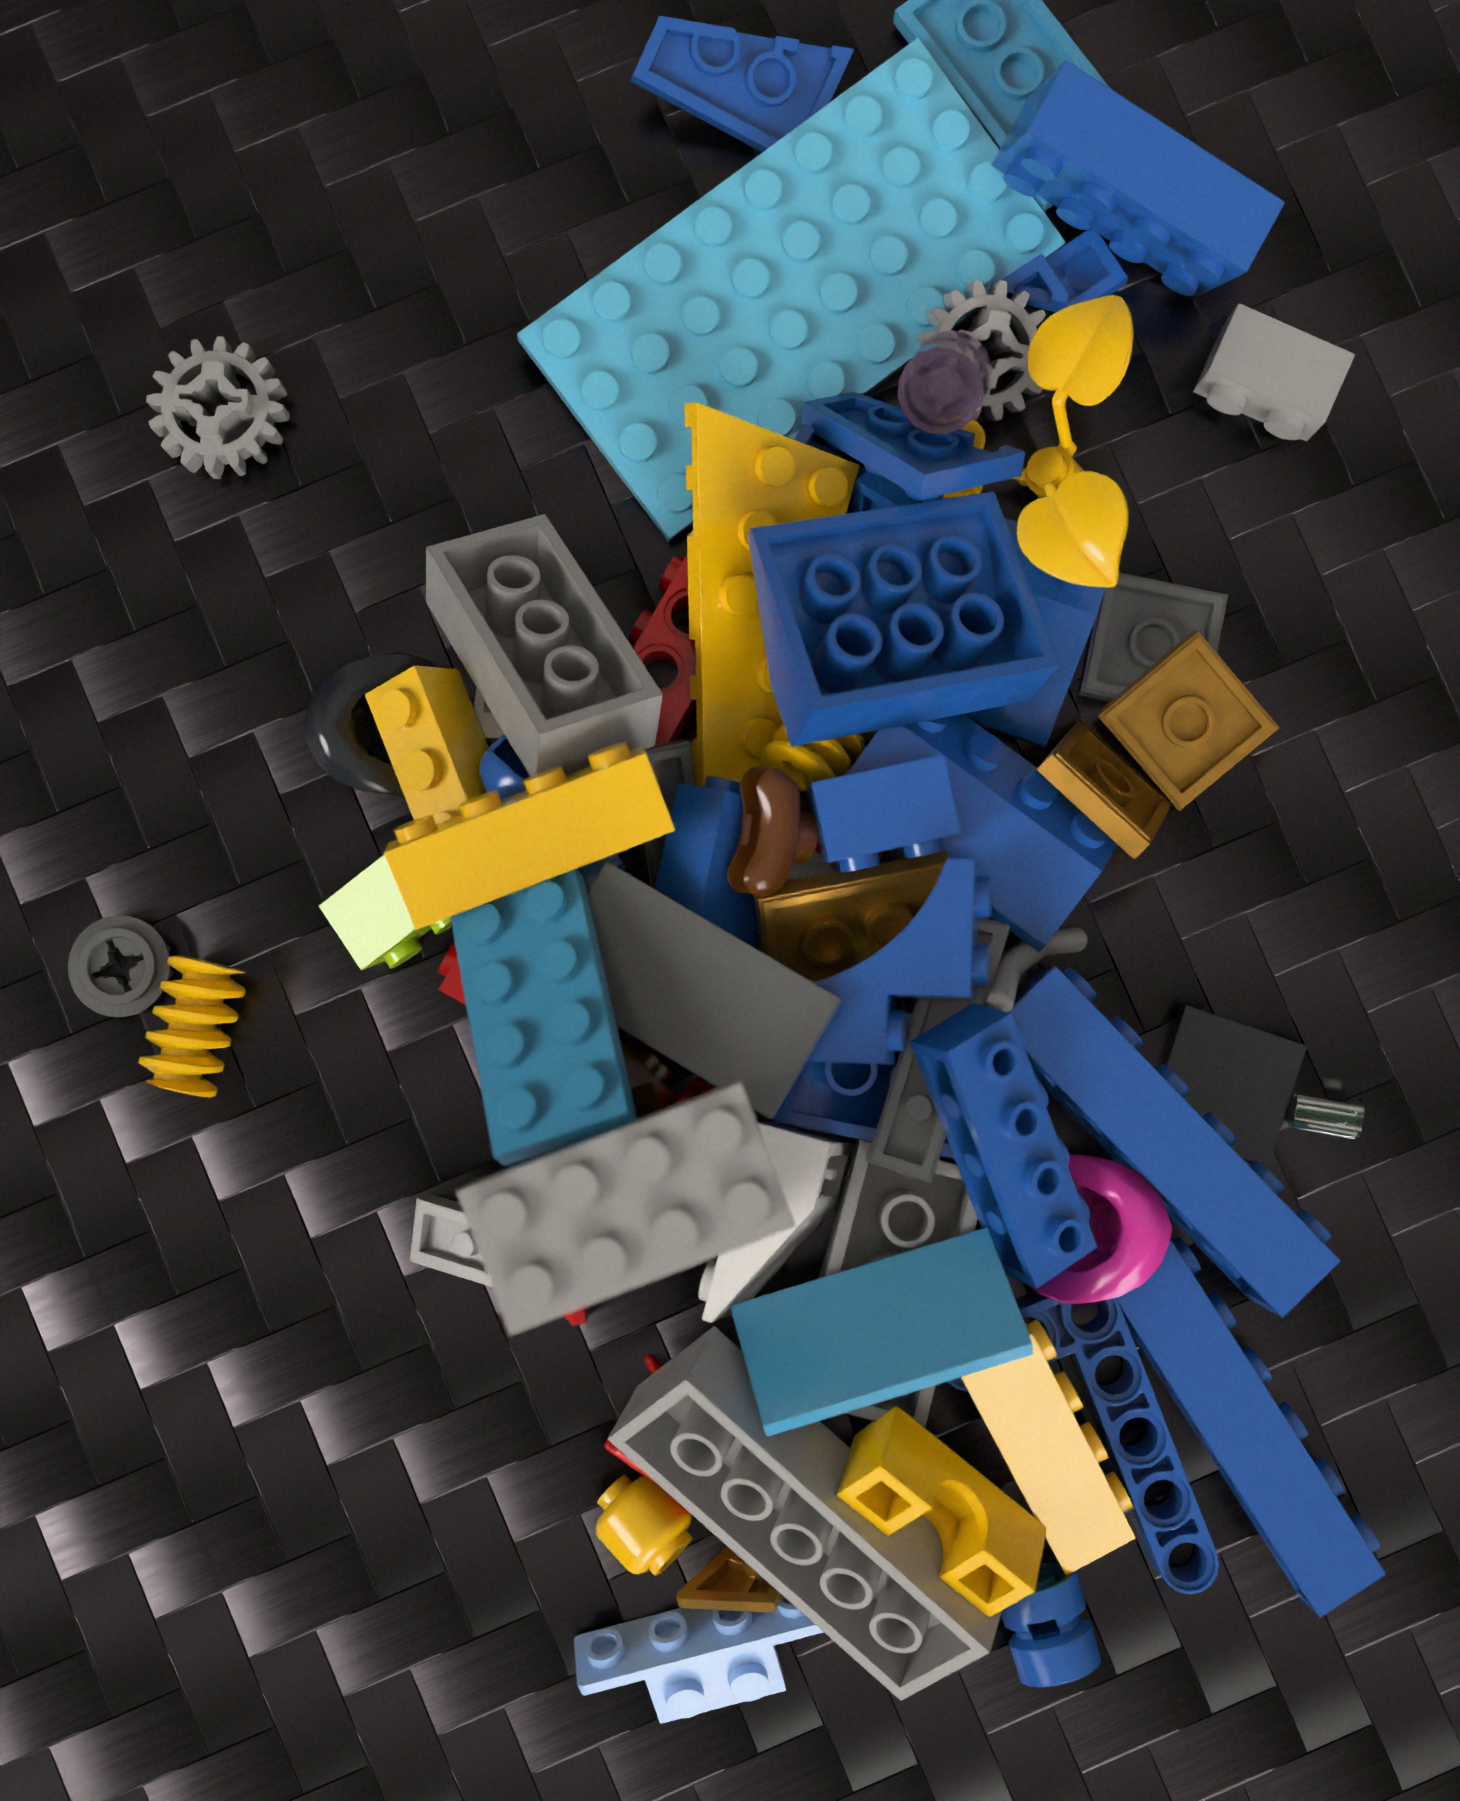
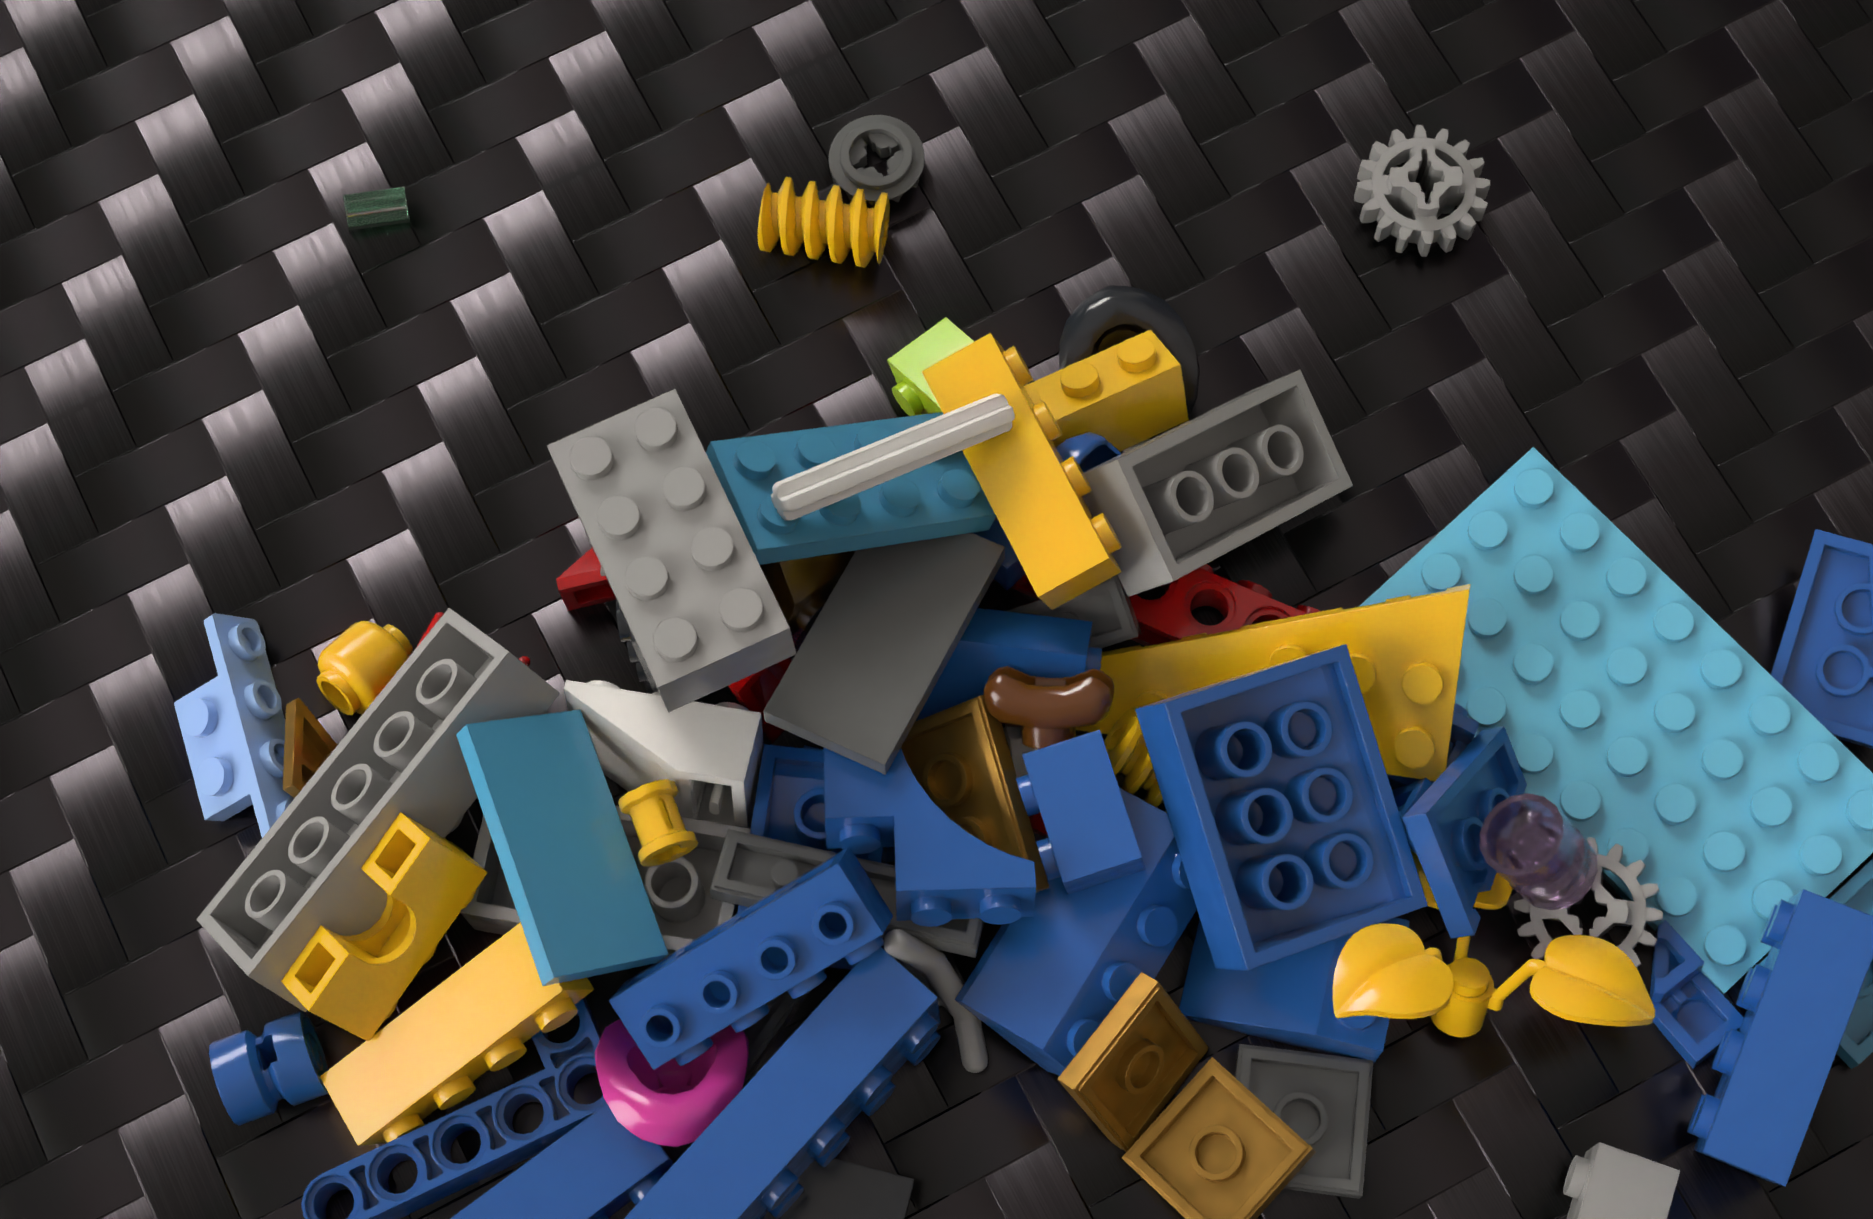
camera: 90 degrees right, 15 degrees down
none -> clear green piece [343,187,410,236]
none -> yellow bush [618,779,698,867]
none -> white axle [771,393,1015,521]

